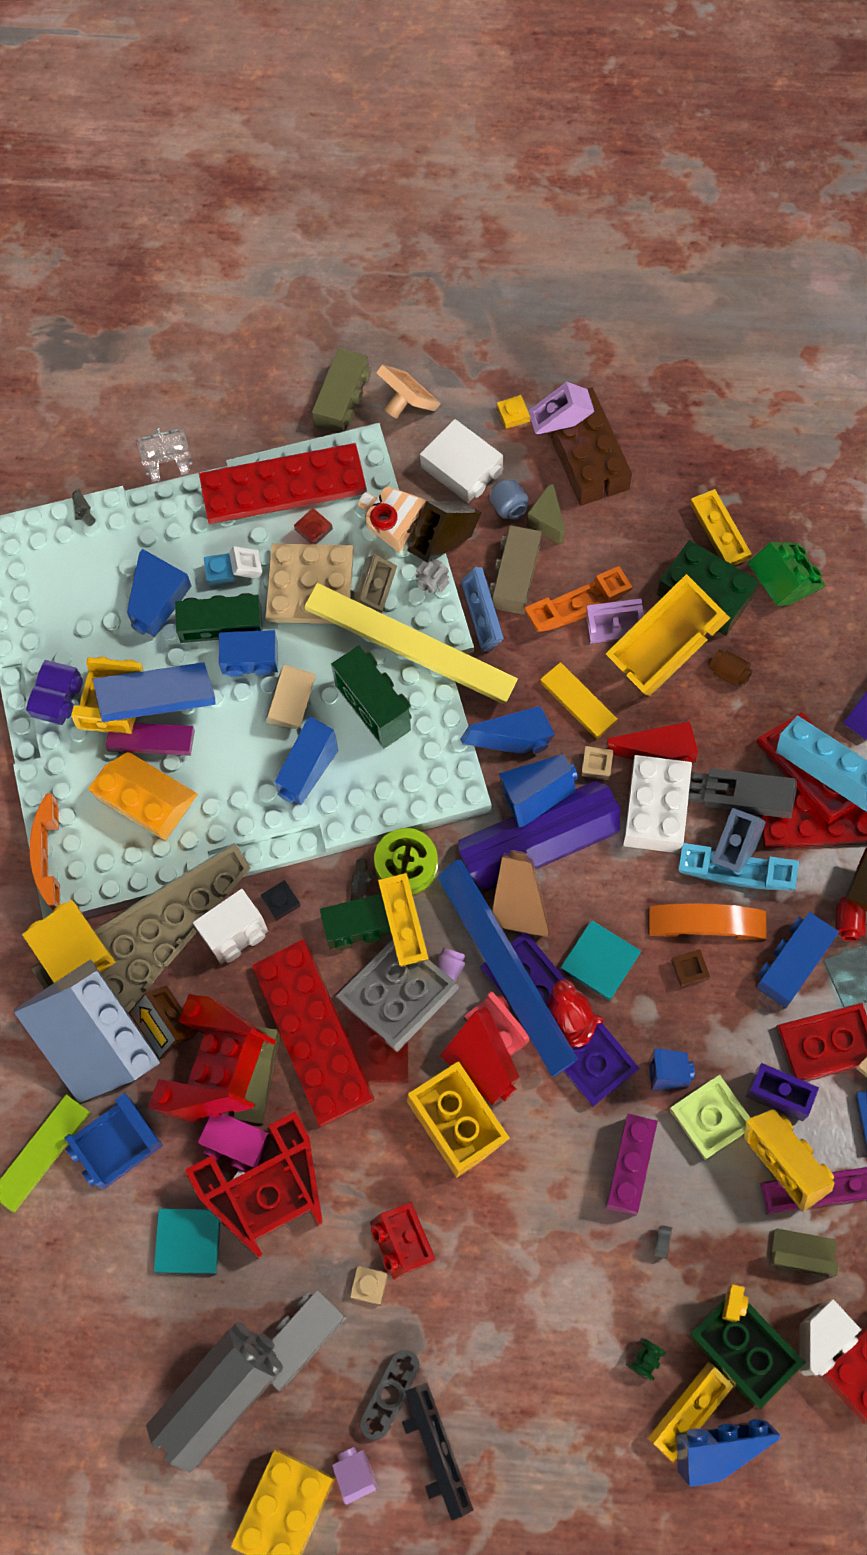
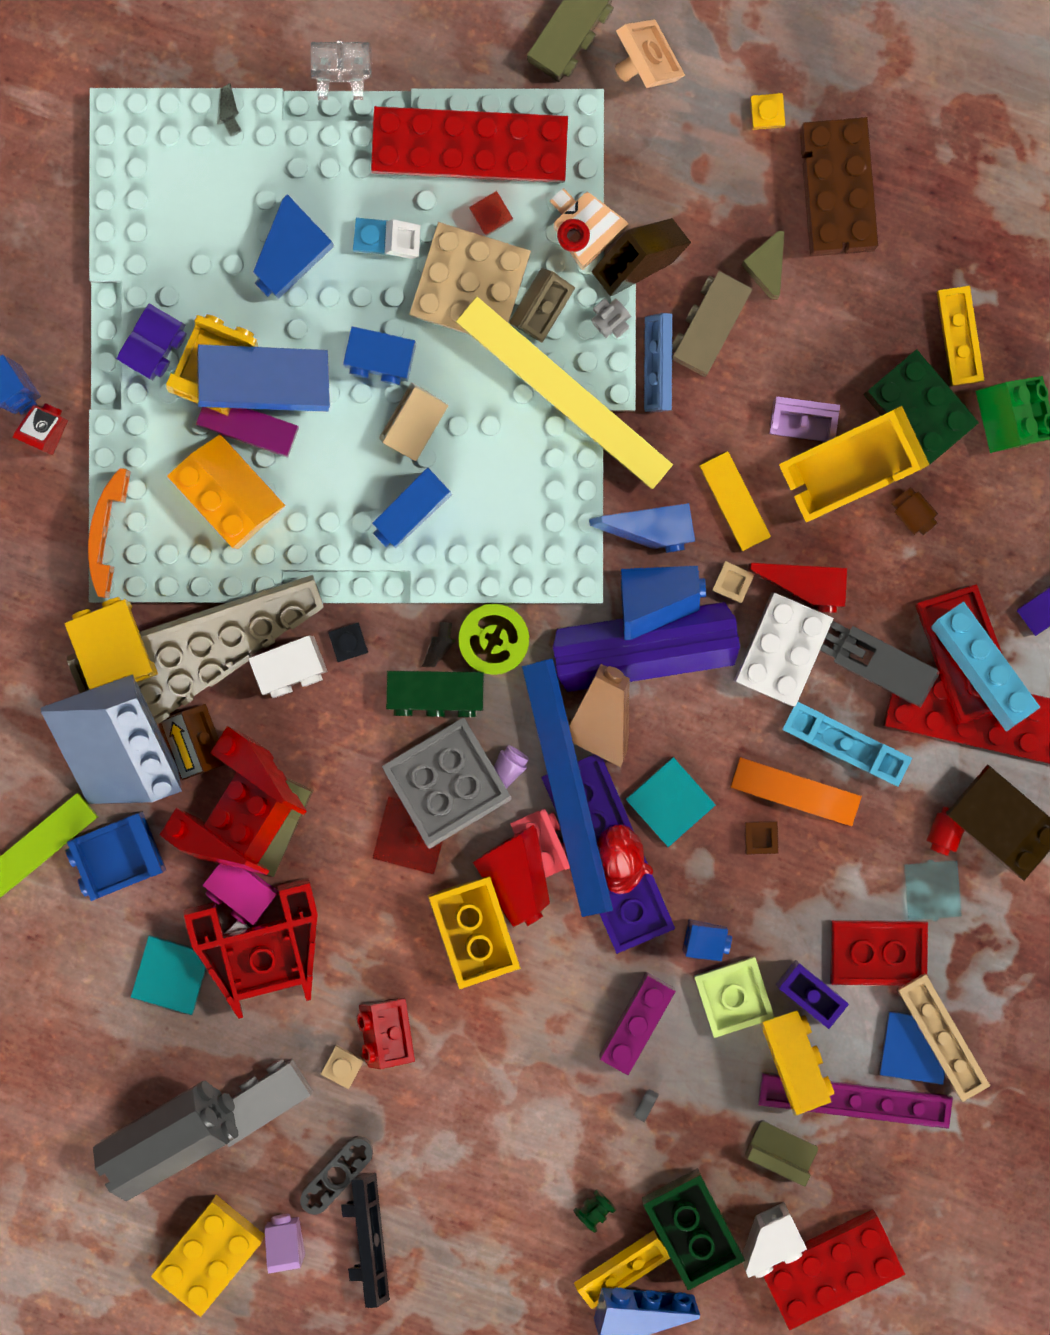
camera: 10 degrees right, 20 degrees up
dark green brick [175,593,263,643] -> none
red plate [251,939,375,1126] -> none
dark green brick [331,645,412,749] -> none
yellow plate [378,873,428,967] -> none
white brick [420,419,503,503] -> none
sand blue head [489,480,529,520] -> none
orange slope [524,566,633,632] -> none
lavender slope [528,381,594,434] -> none
sand blue slope [712,808,766,873] -> none
yellow plate [722,1284,748,1322] -> none
blue brick [756,912,839,1008] -> none

